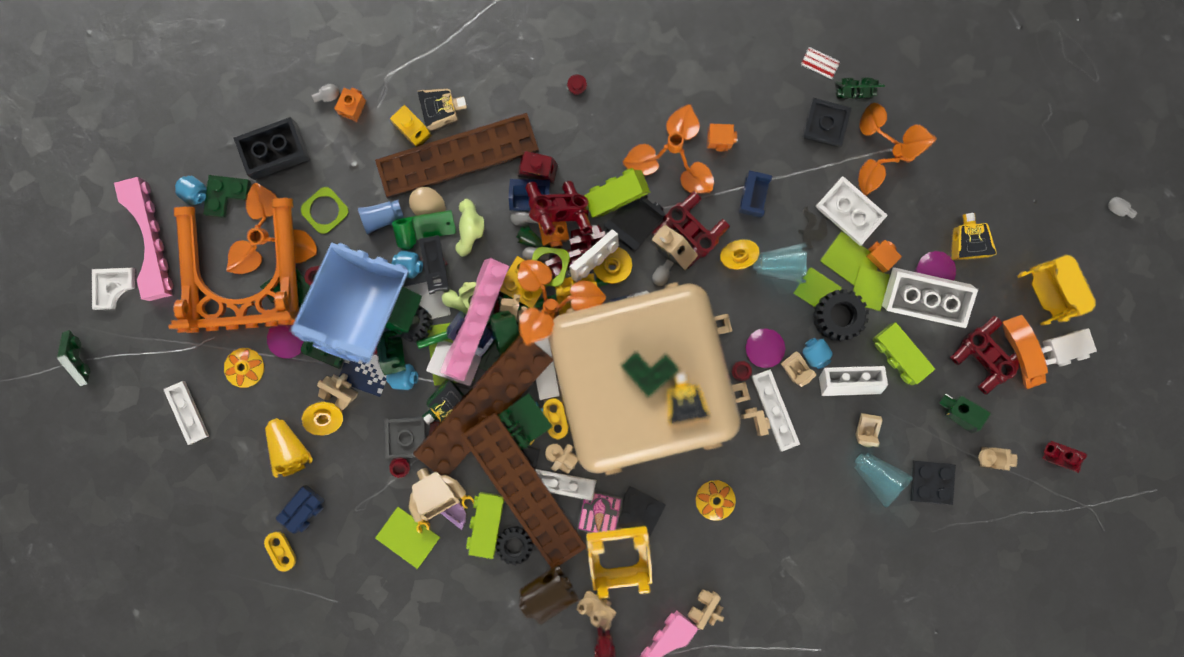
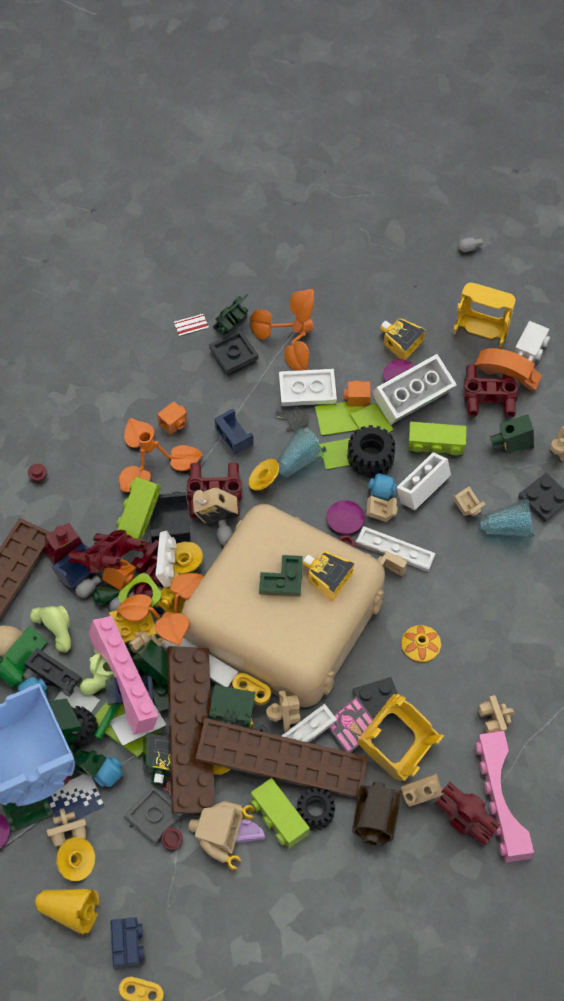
camera: 40 degrees left, 25 degrees down
lime window [375,507,440,569] -> none

